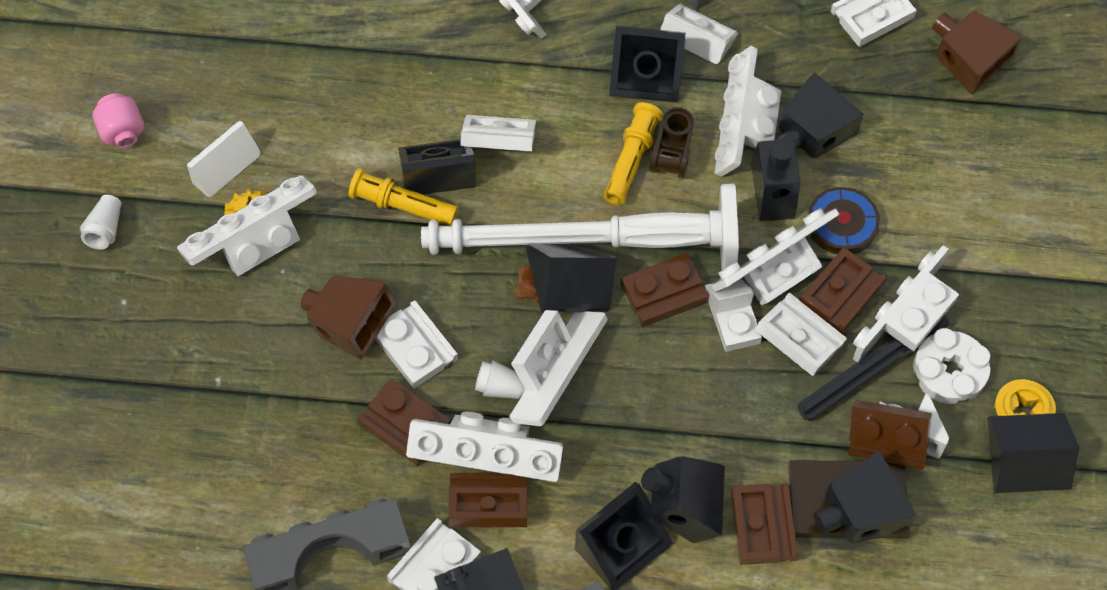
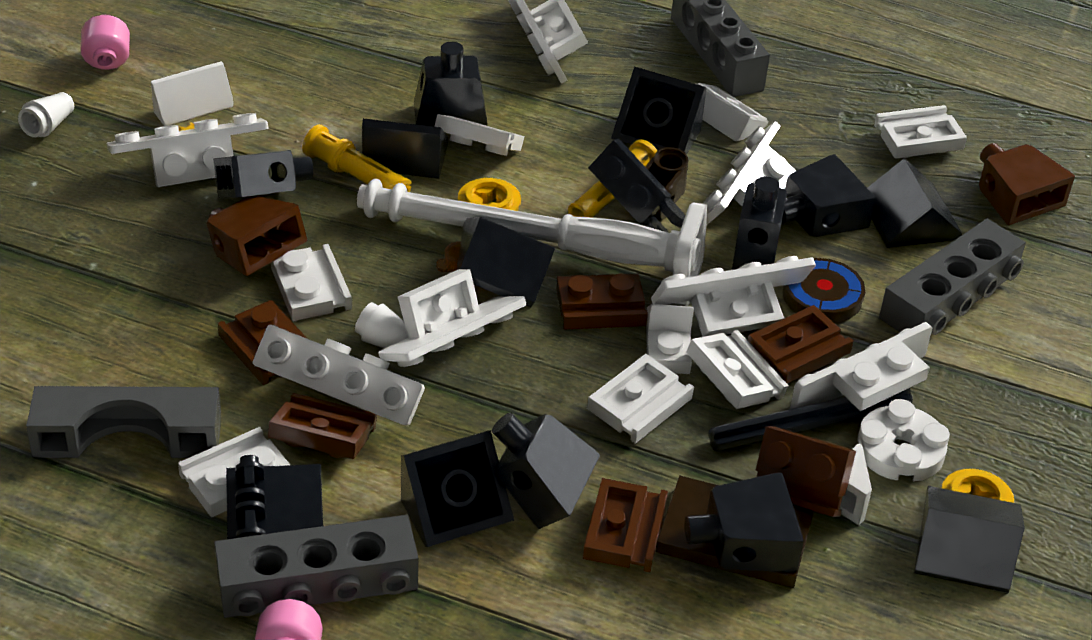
camera: 15 degrees right, 20 degrees down
none -> black torso [213,150,313,198]
none -> black torso [414,42,487,127]
none -> yellow gear [458,178,521,211]
none -> white plate [587,354,694,444]
none -> black hinge [588,139,685,233]
none -> black slope [867,158,962,248]
none -> dark grey brick [879,218,1026,335]

